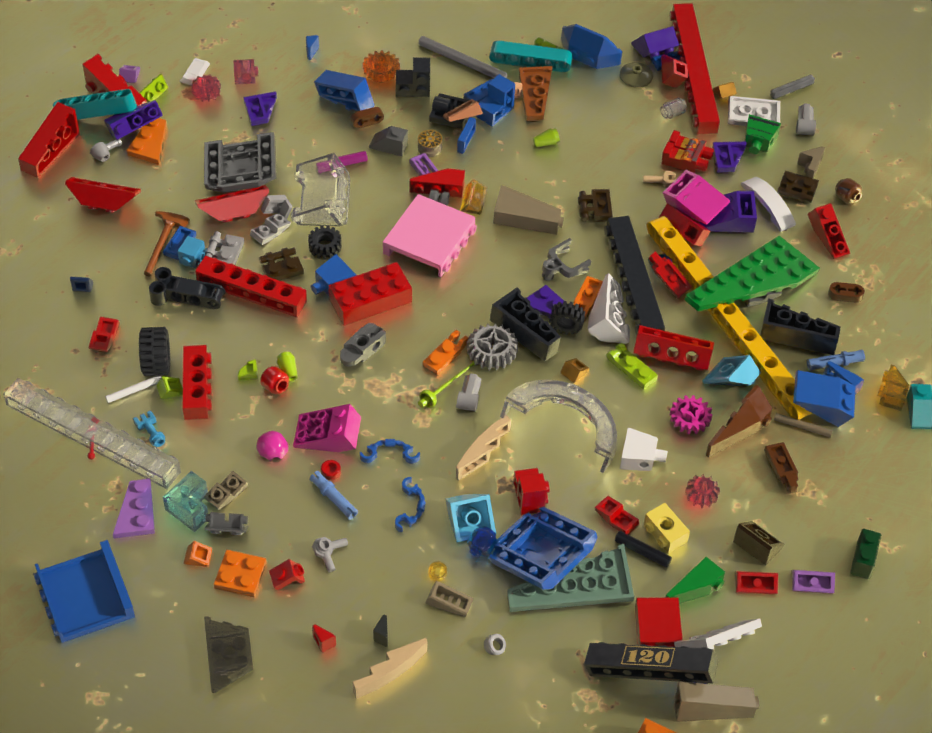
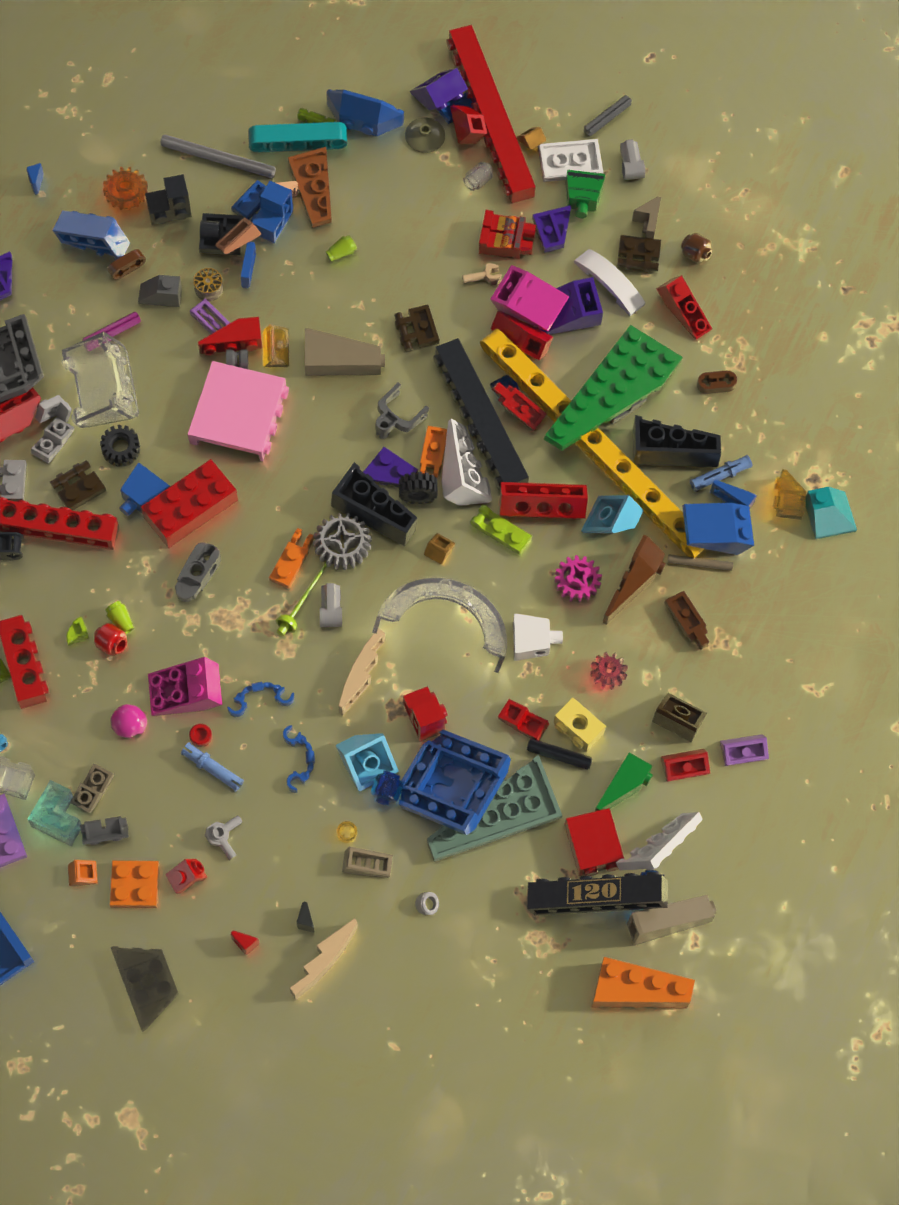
camera: 15 degrees left, 15 degrees up
dark green brick [850,529,882,579] -> none

